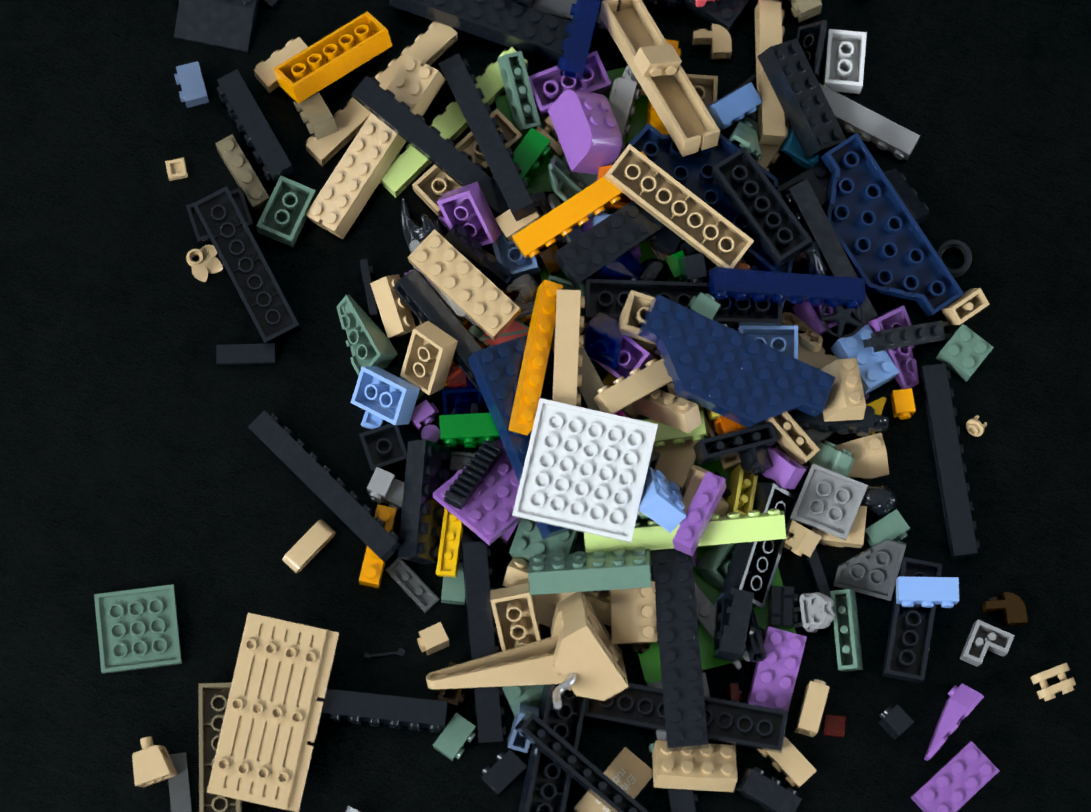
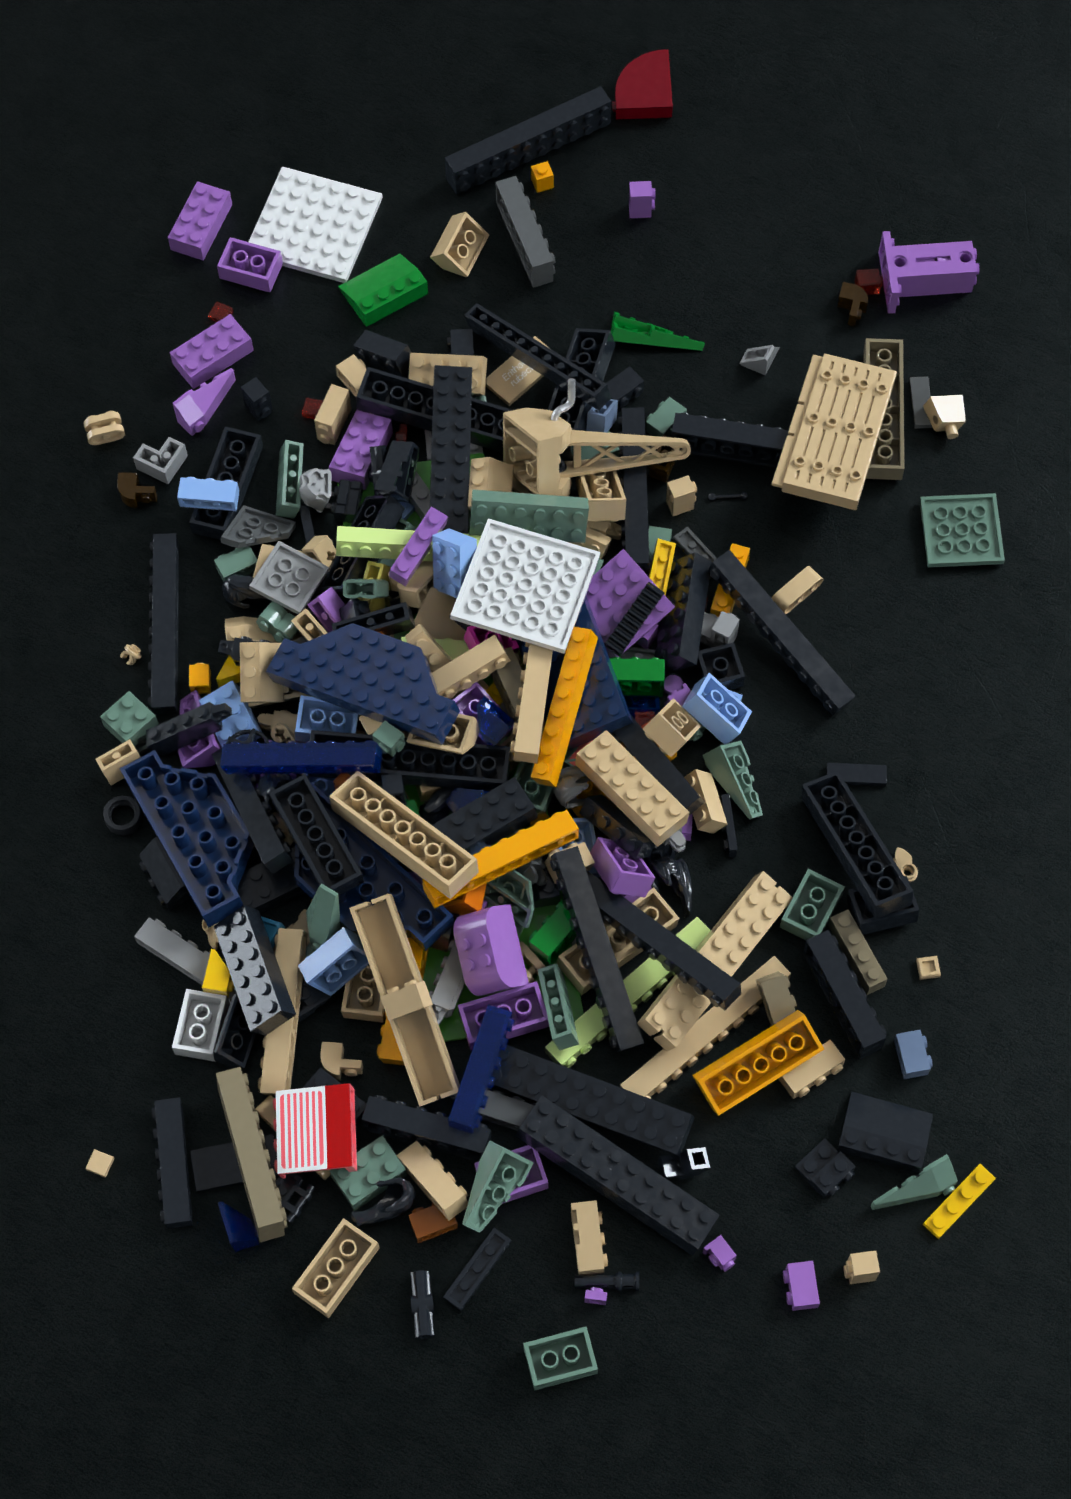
camera: 170 degrees left, 10 degrees down
none -> yellow slope [202,949,234,998]
none -> sand green brick [343,579,389,599]

